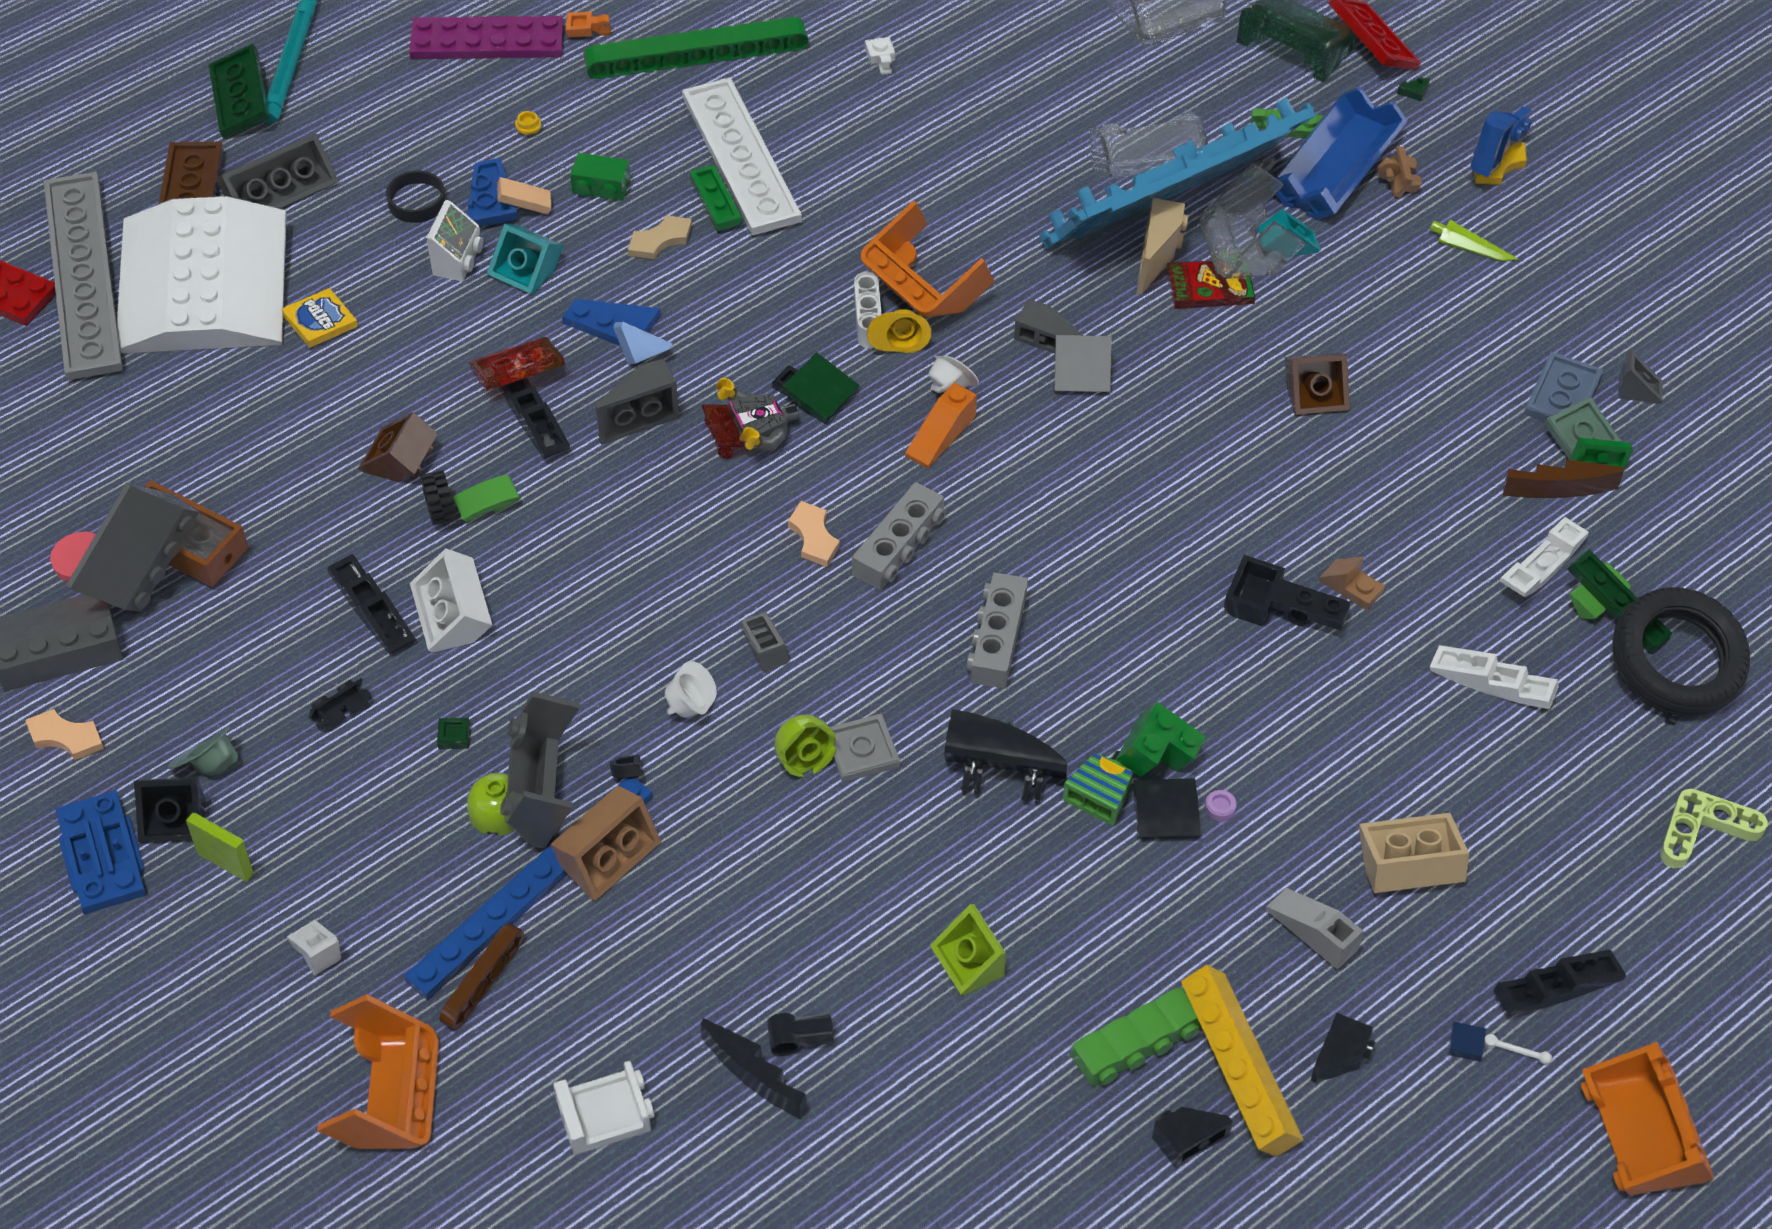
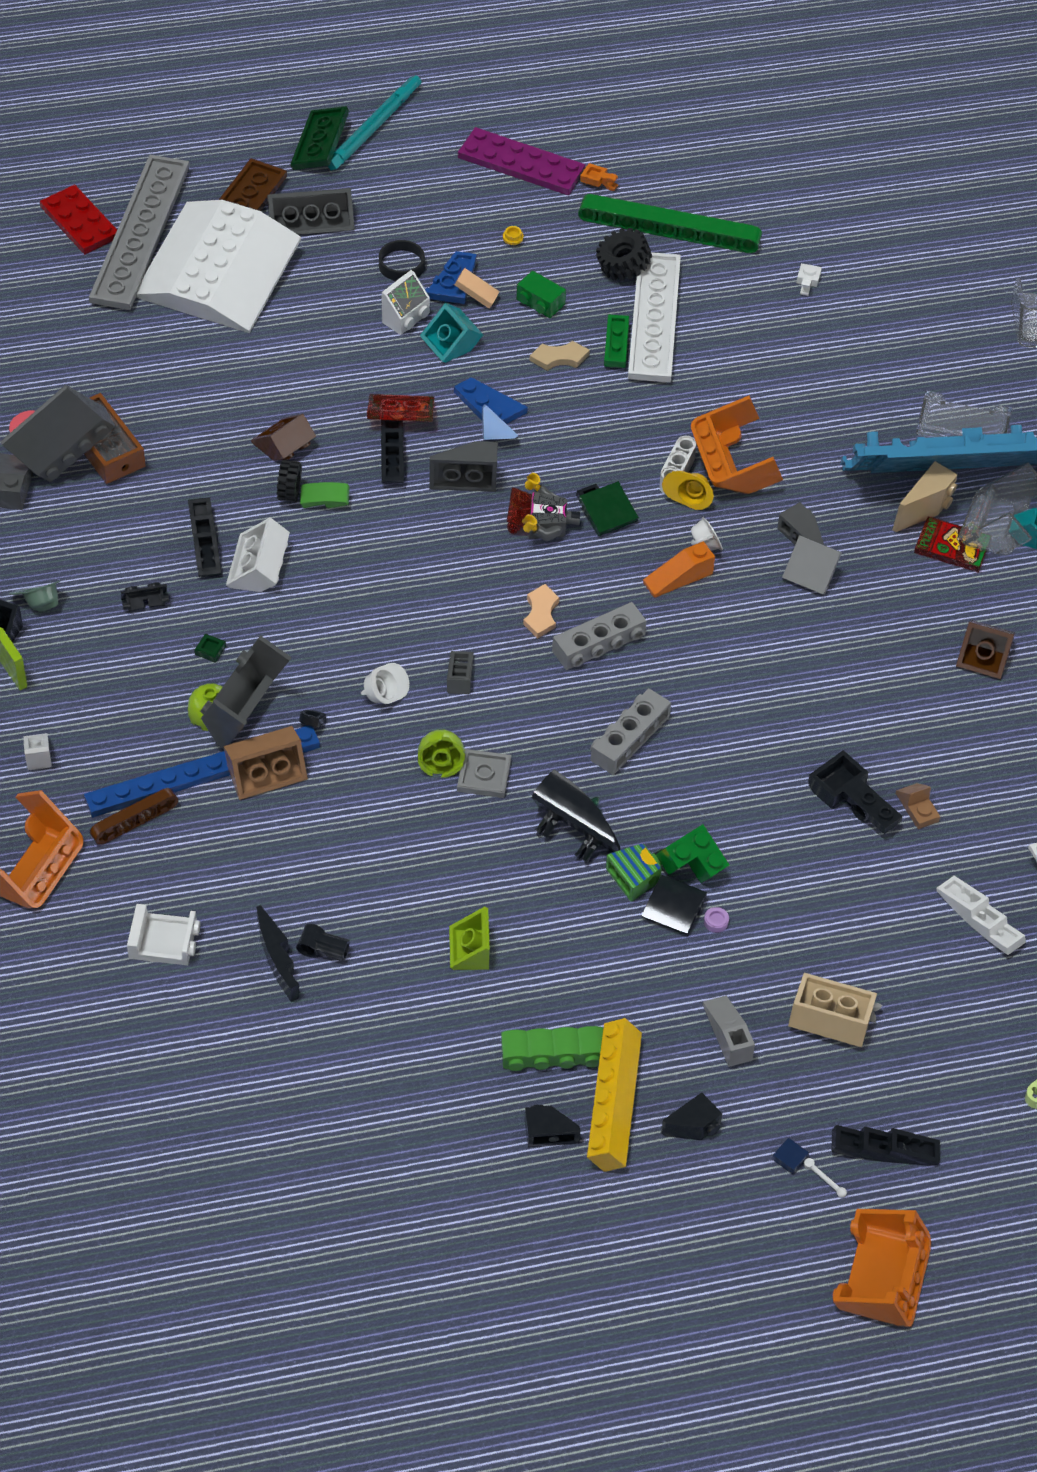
camera: 25 degrees right, 0 degrees up
tile [281,288,358,348] -> none
none -> black tyre [596,228,652,281]

